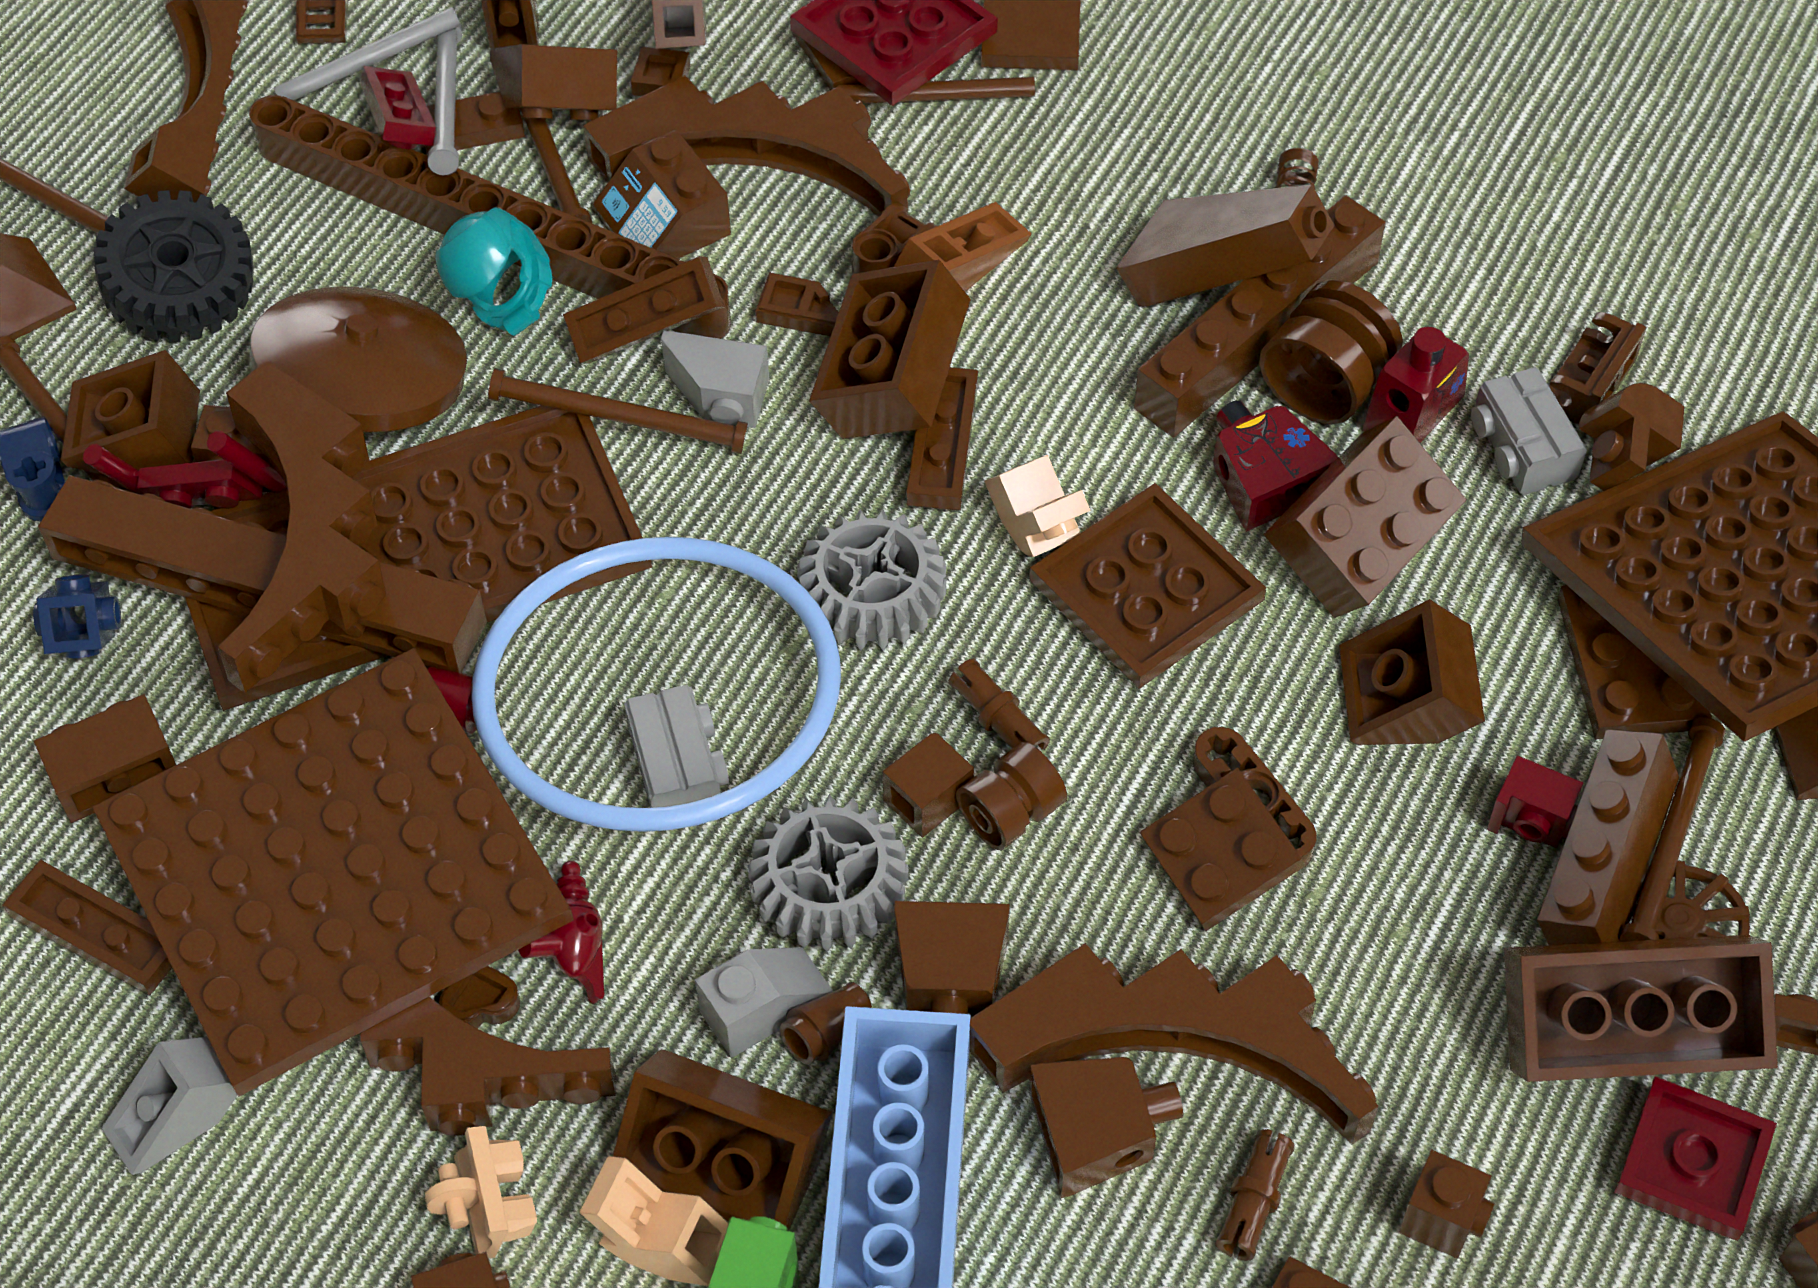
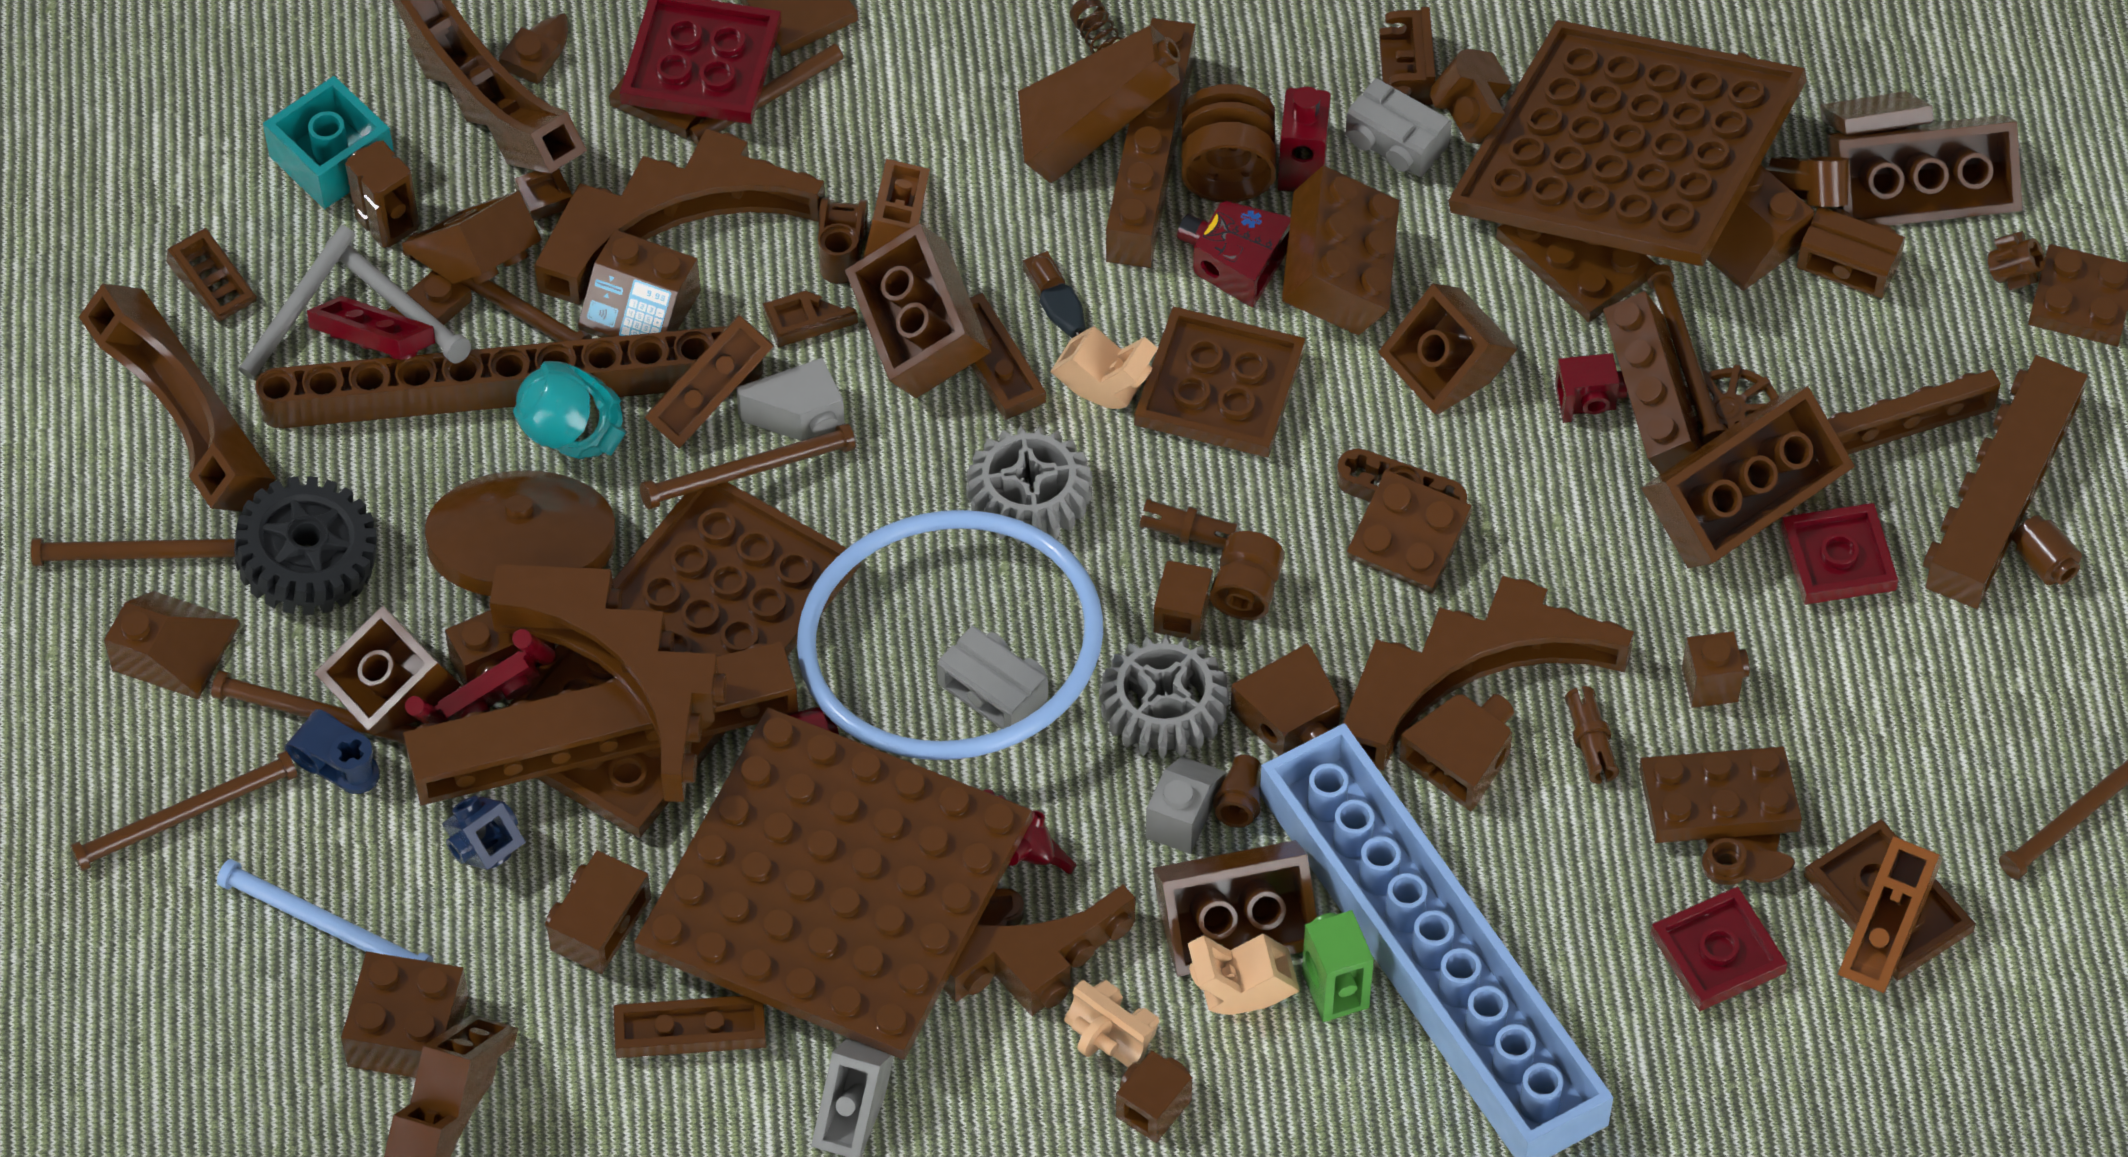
camera: 35 degrees left, 0 degrees up
none -> piece [1023,251,1086,338]

